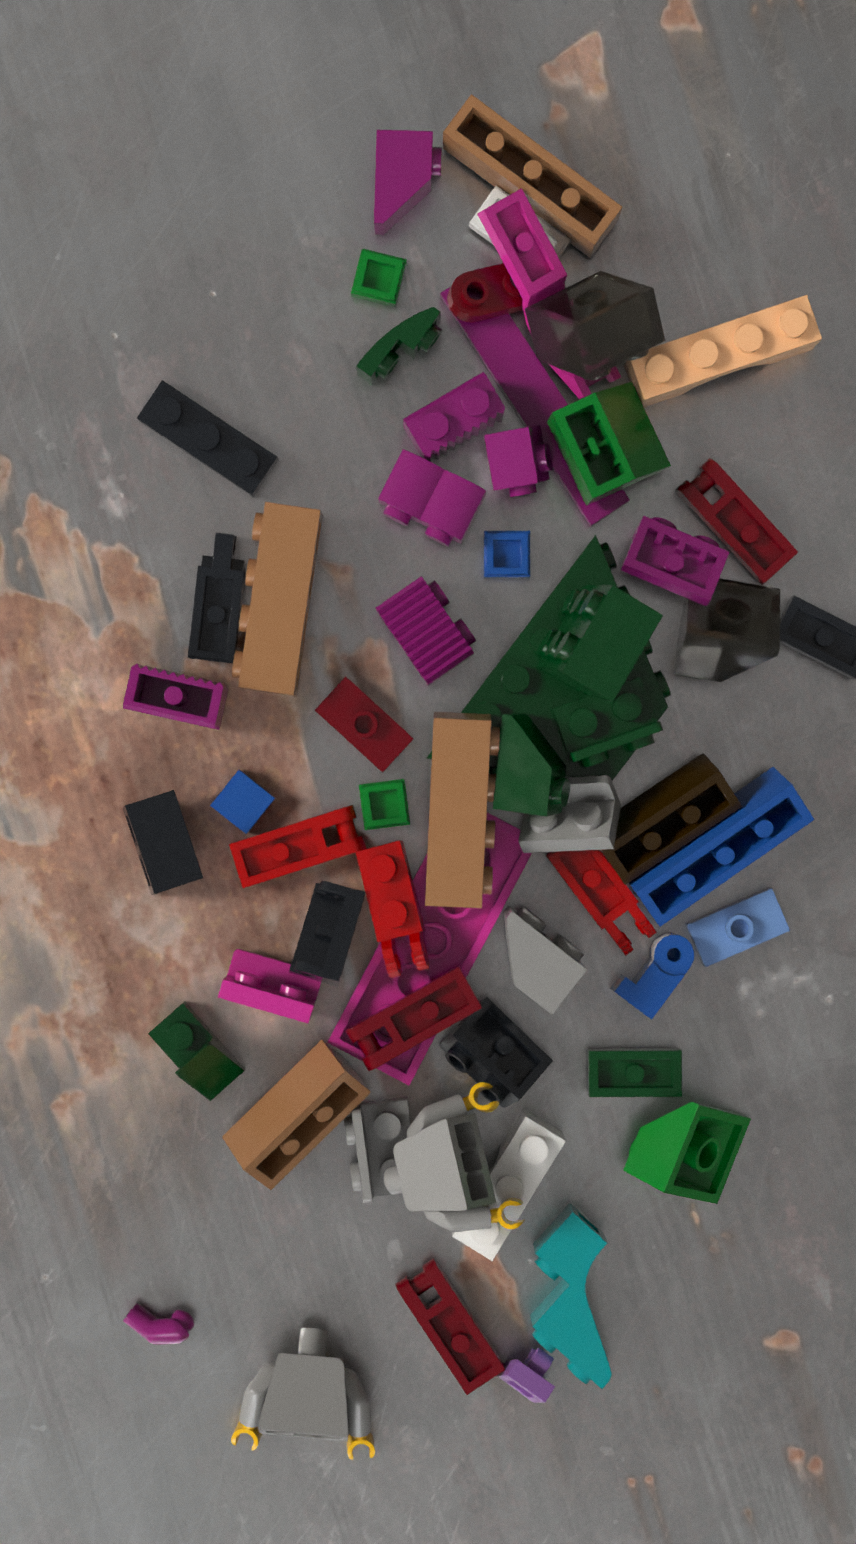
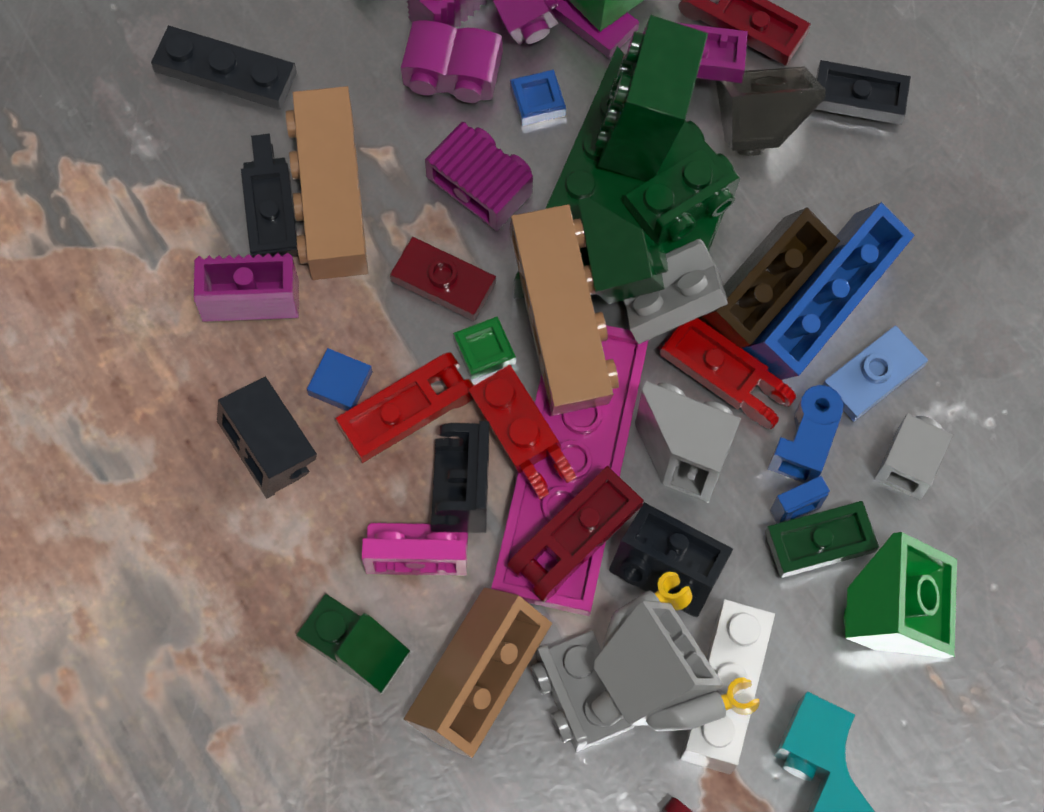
camera: 15 degrees left, 20 degrees down
none -> blue tile [770,476,830,524]
none -> light grey brick [875,413,953,500]

